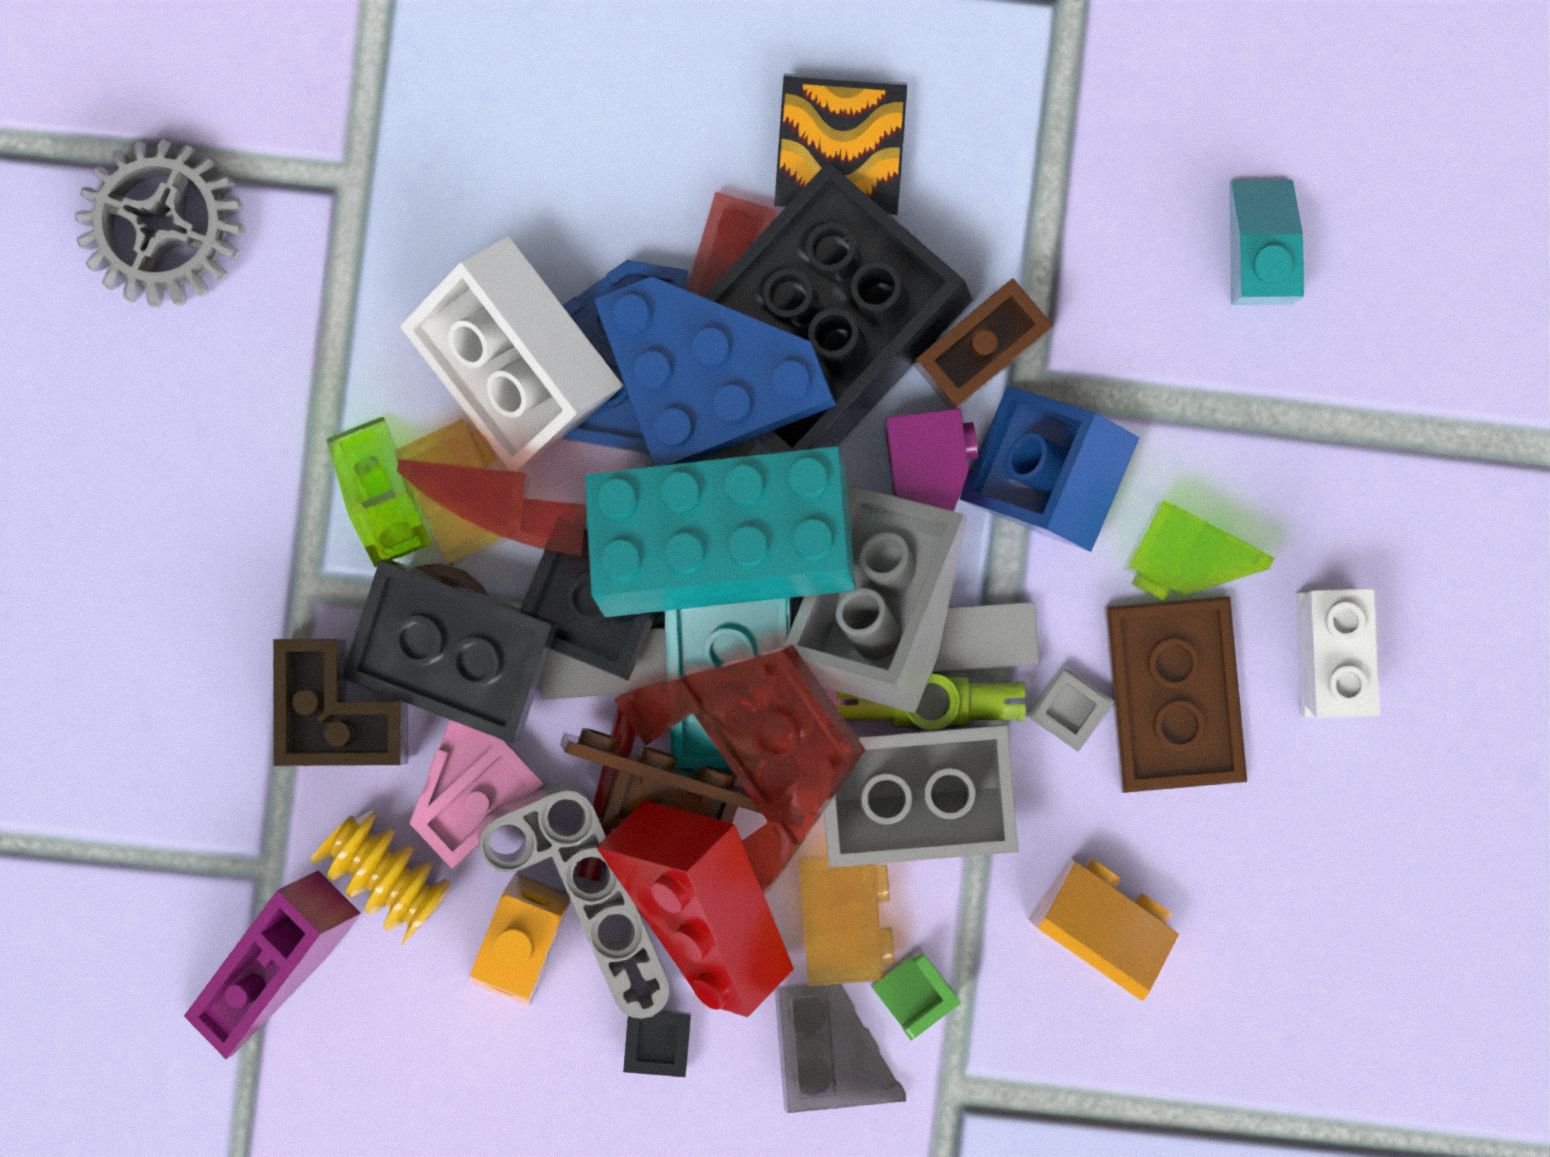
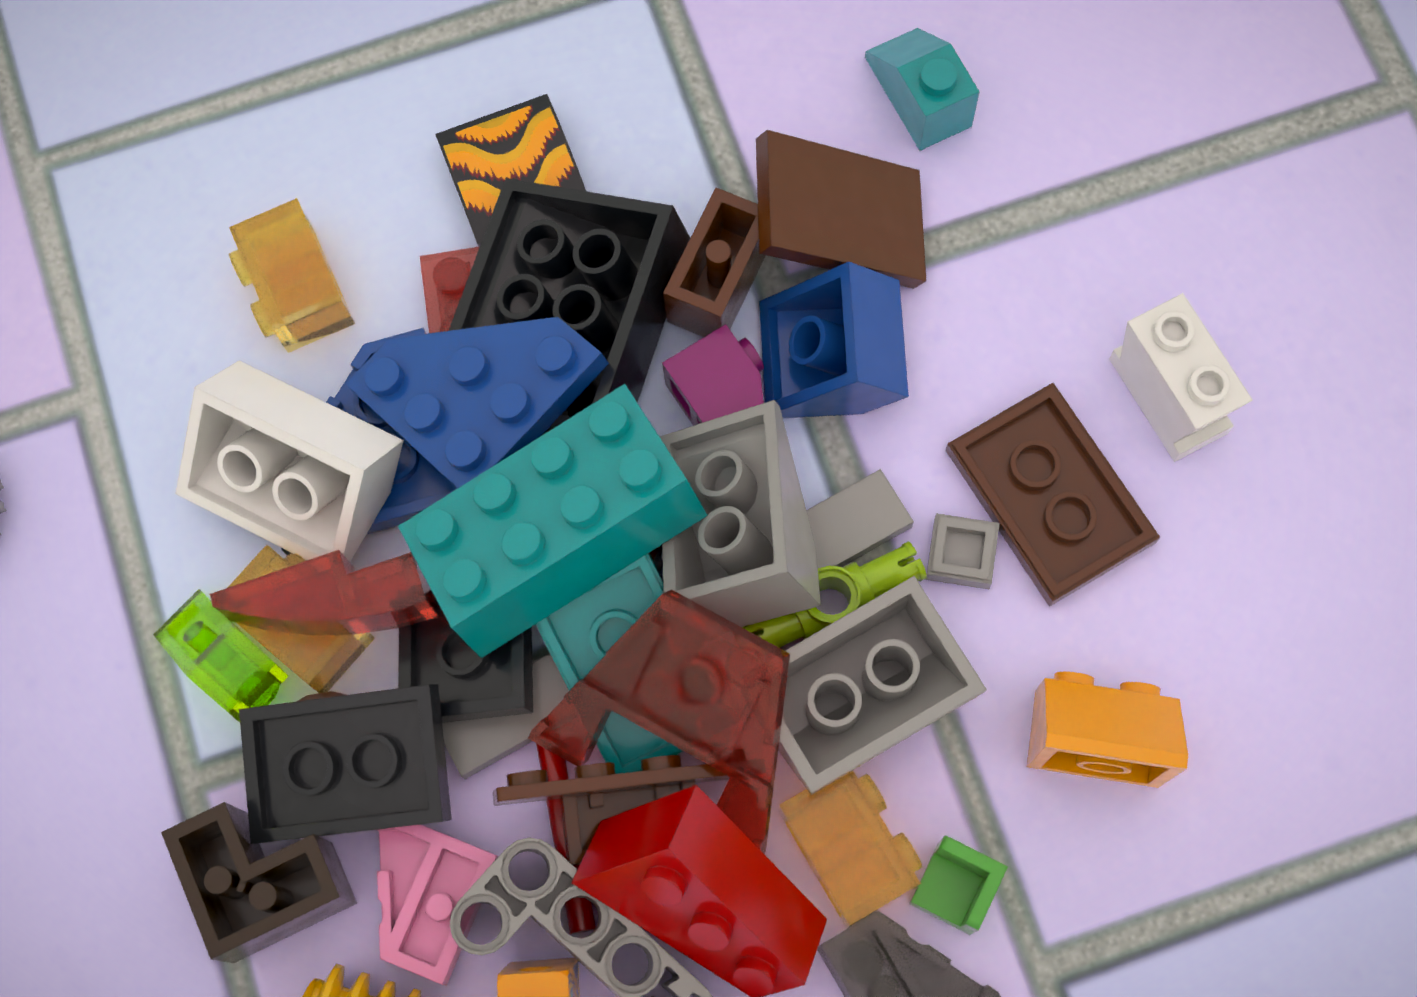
camera: 20 degrees left, 15 degrees down
clear neon green slope [1123,499,1275,601] -> none
none -> clear yellow brick [228,198,355,353]
none -> reddish brown tile [755,130,927,289]

